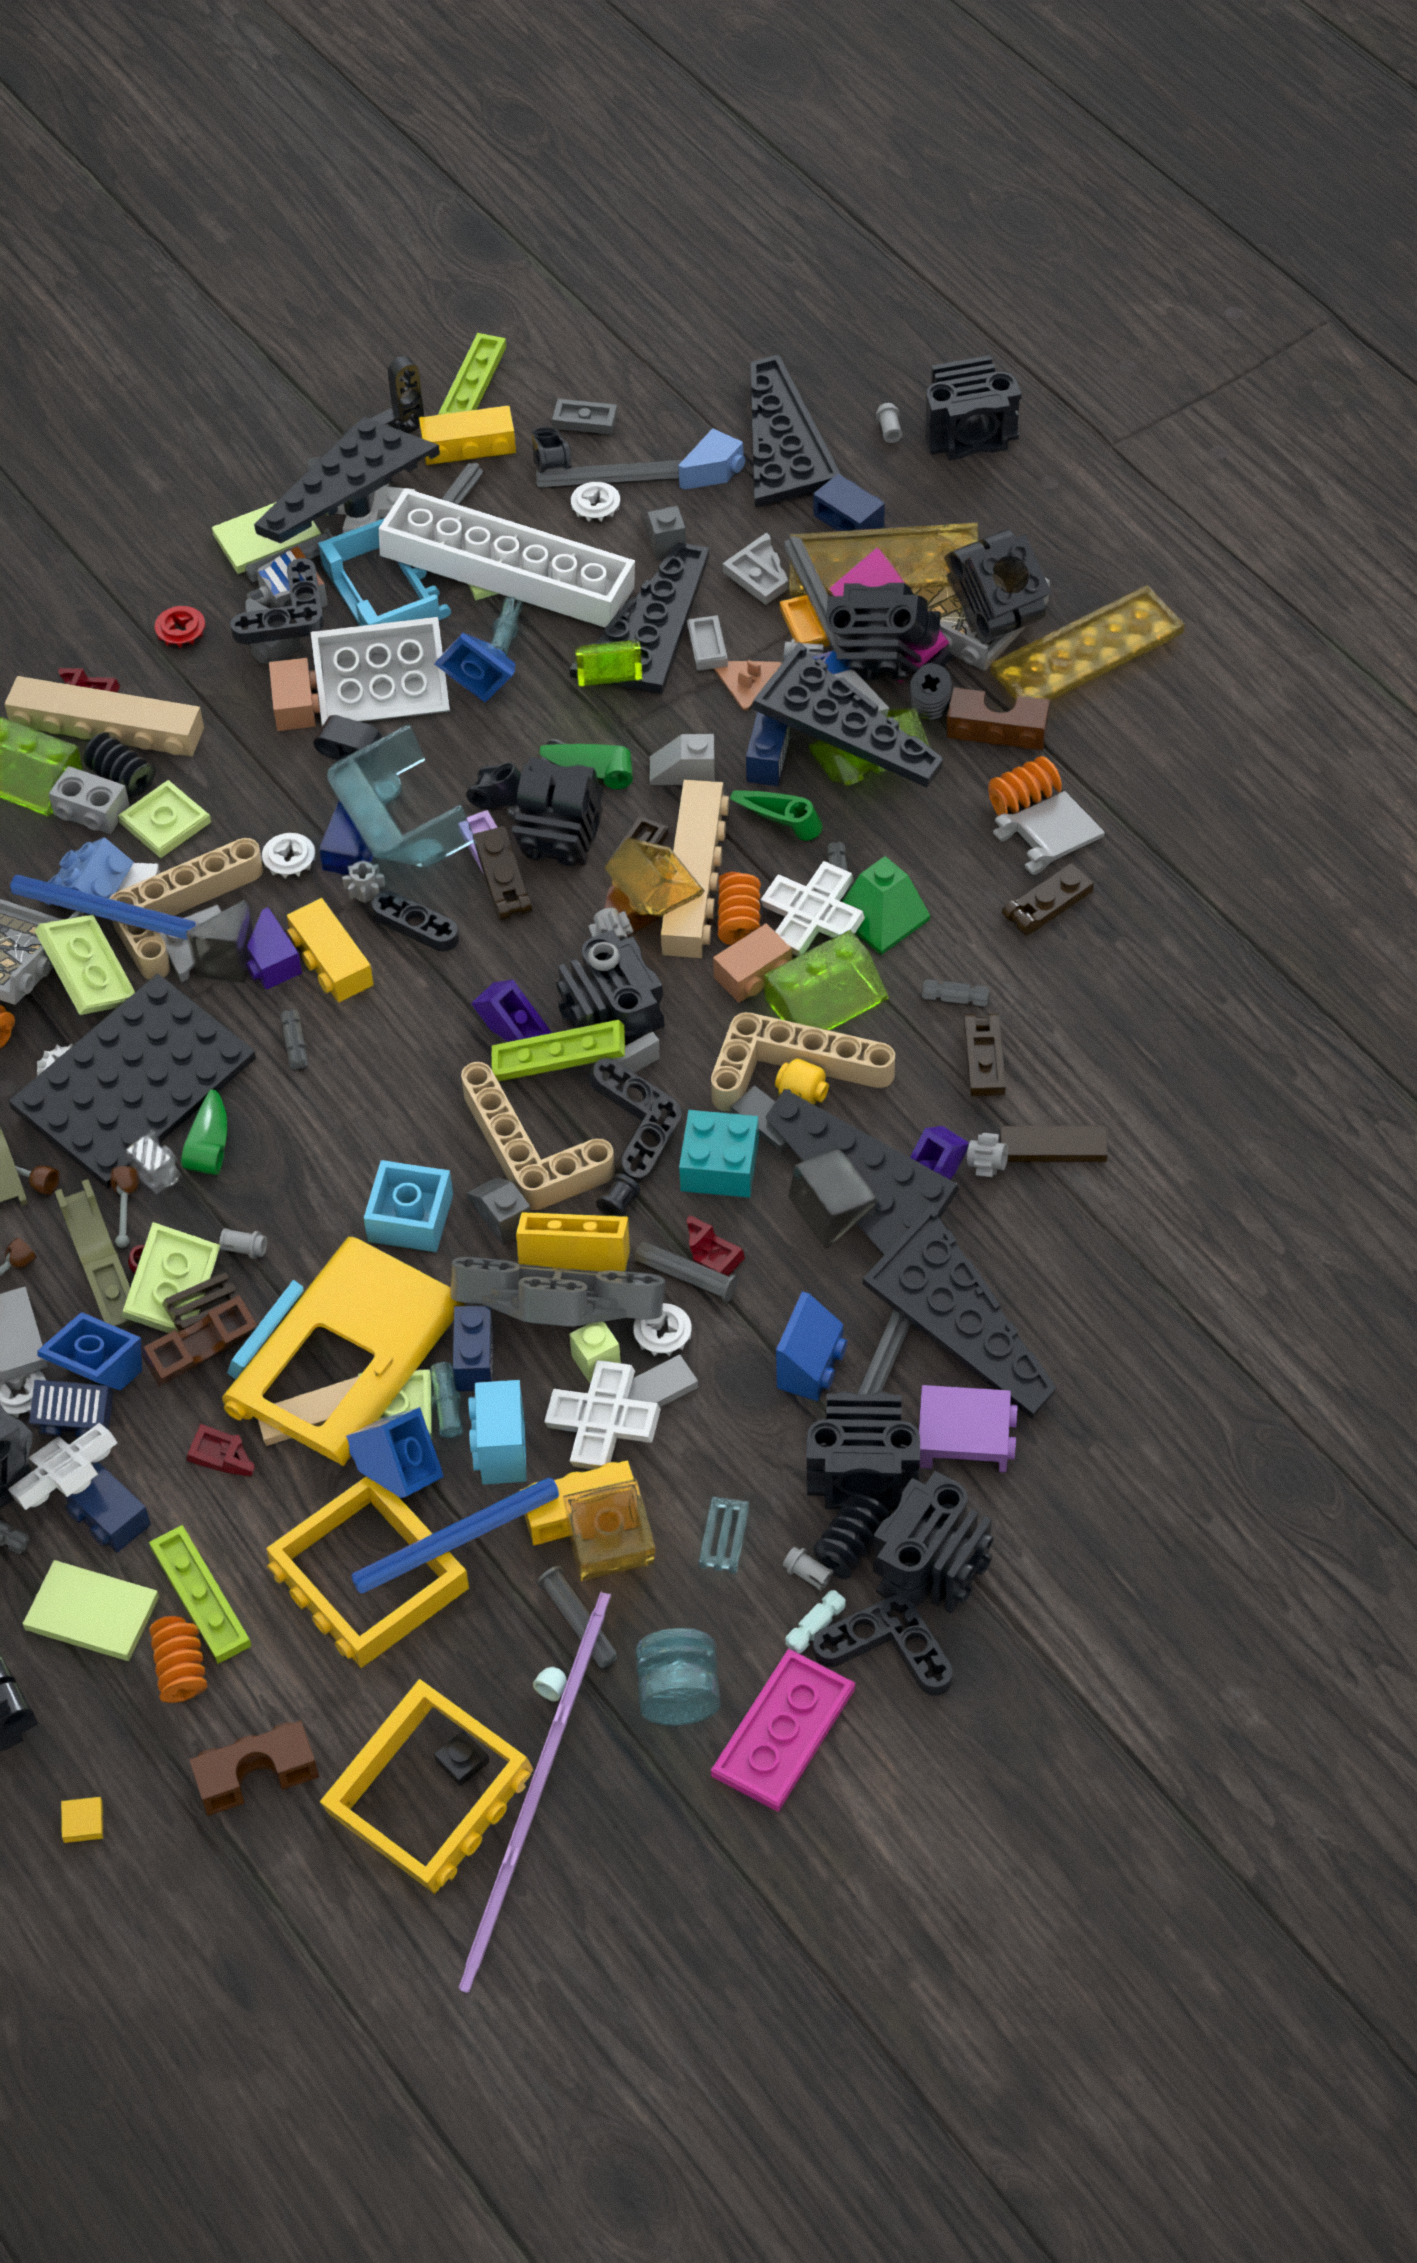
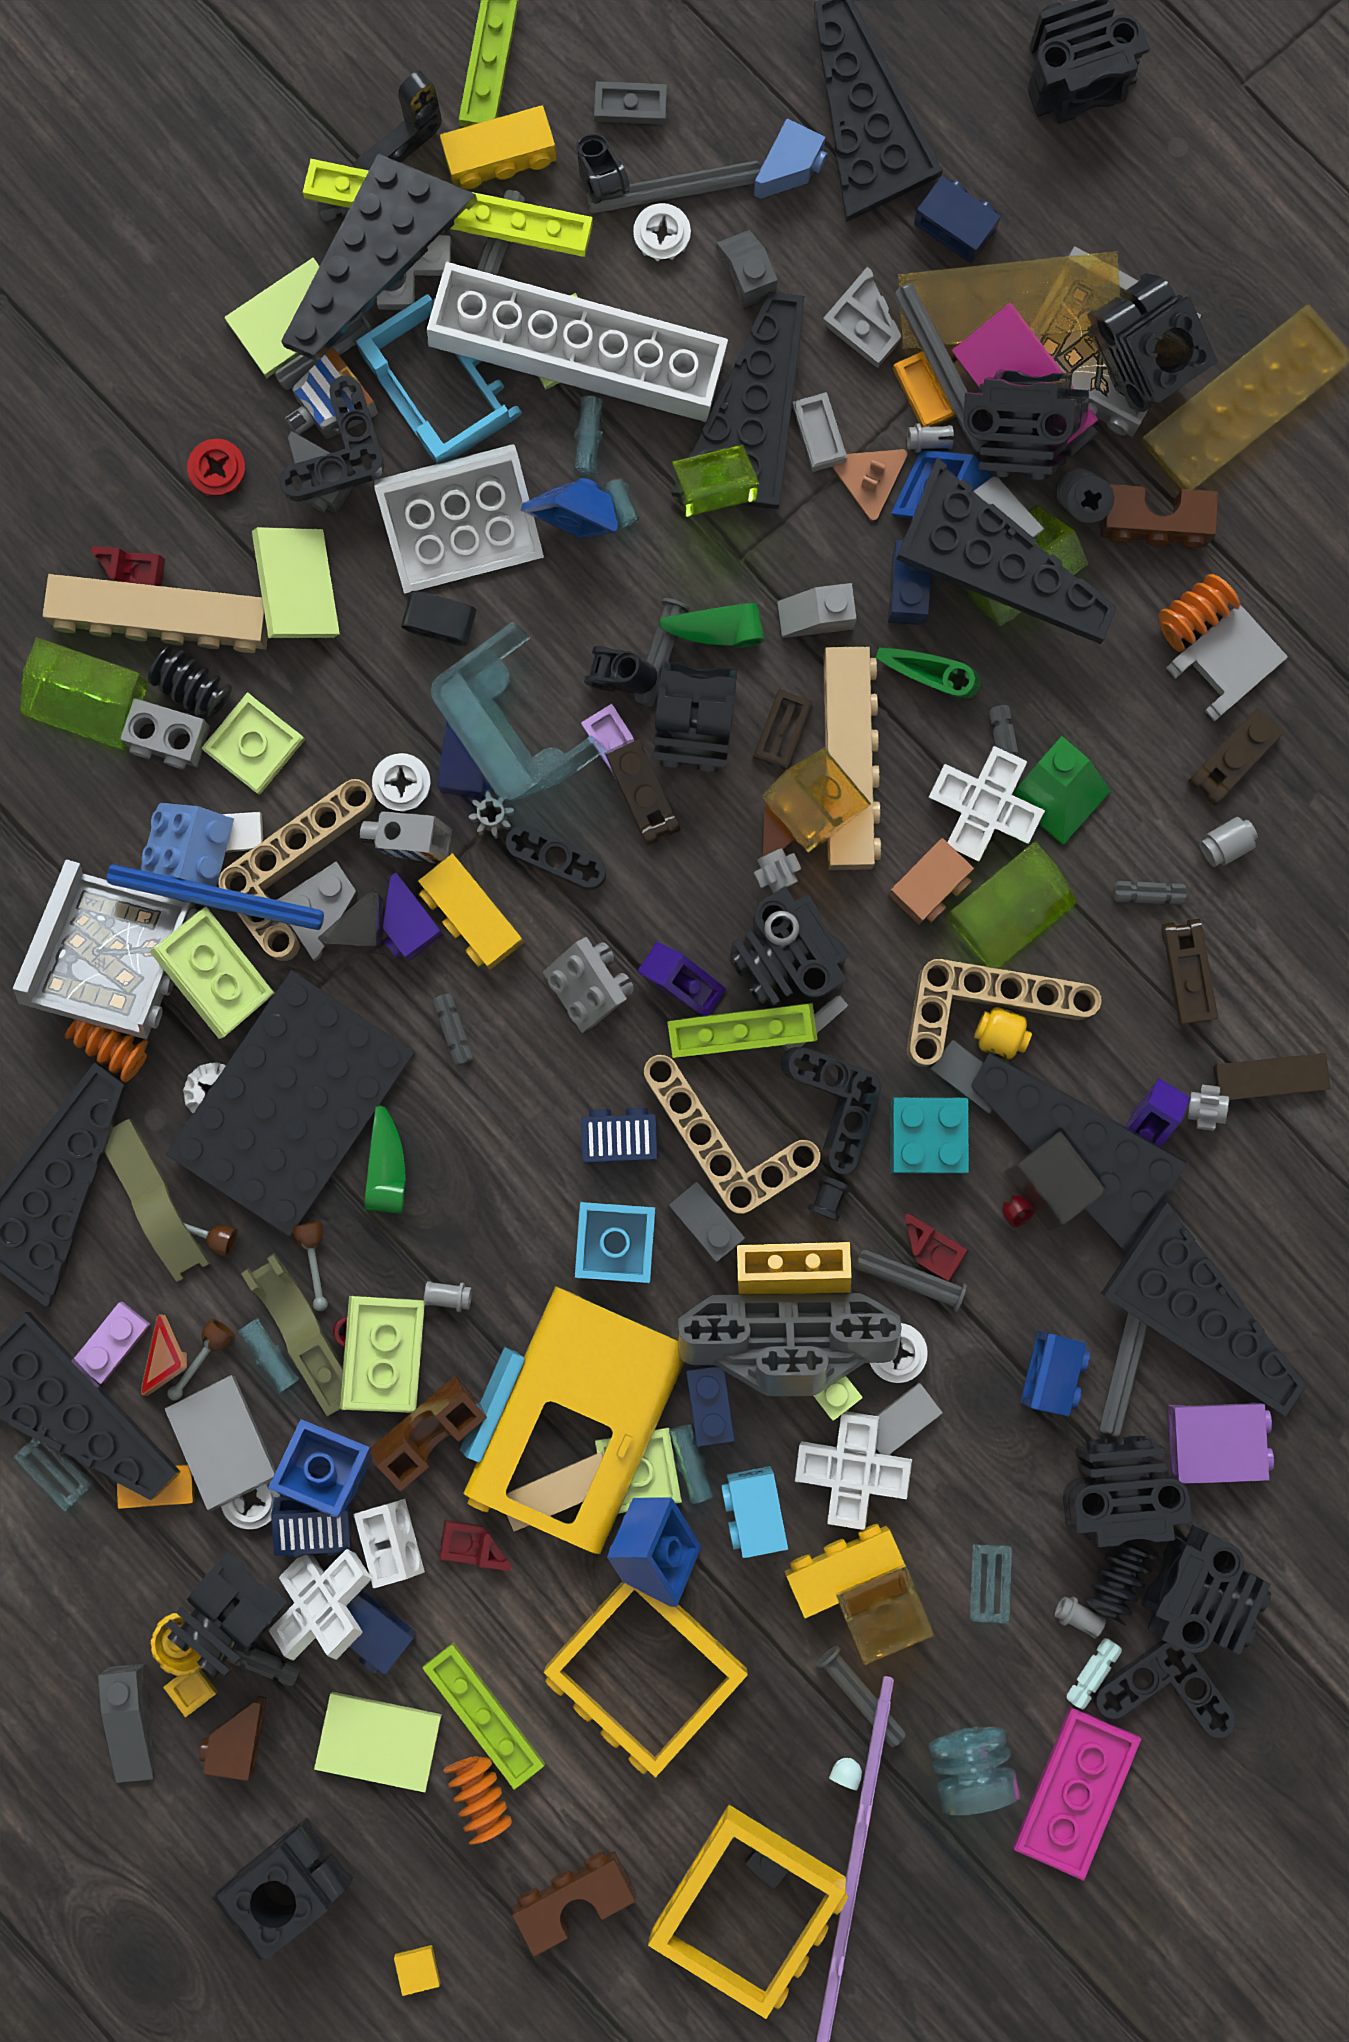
camera: 10 degrees left, 30 degrees up
clear brick [125,1130,180,1194] -> none
dark brown tile [162,1272,244,1332] -> none
nougat brick [269,658,320,731] -> none
blue axle [351,1478,559,1593] -> none
orange piece [718,872,761,946] -> none
light grey pin [876,403,903,443] -> none
none -> clear light blue pin [238,1318,299,1393]
none -> yellowish green tile [252,527,340,638]
none -> neon yellow plate [303,159,593,257]
none -> white brick [354,1499,425,1588]
none -> light grey torso [360,812,453,864]
none -> light grey plate [543,937,634,1033]
none -> dark blue brick [581,1108,657,1163]
none -> clear light blue pin [603,478,639,528]
none -> dark red hinge [1002,1195,1035,1228]
none -> light grey brick [1200,817,1258,867]

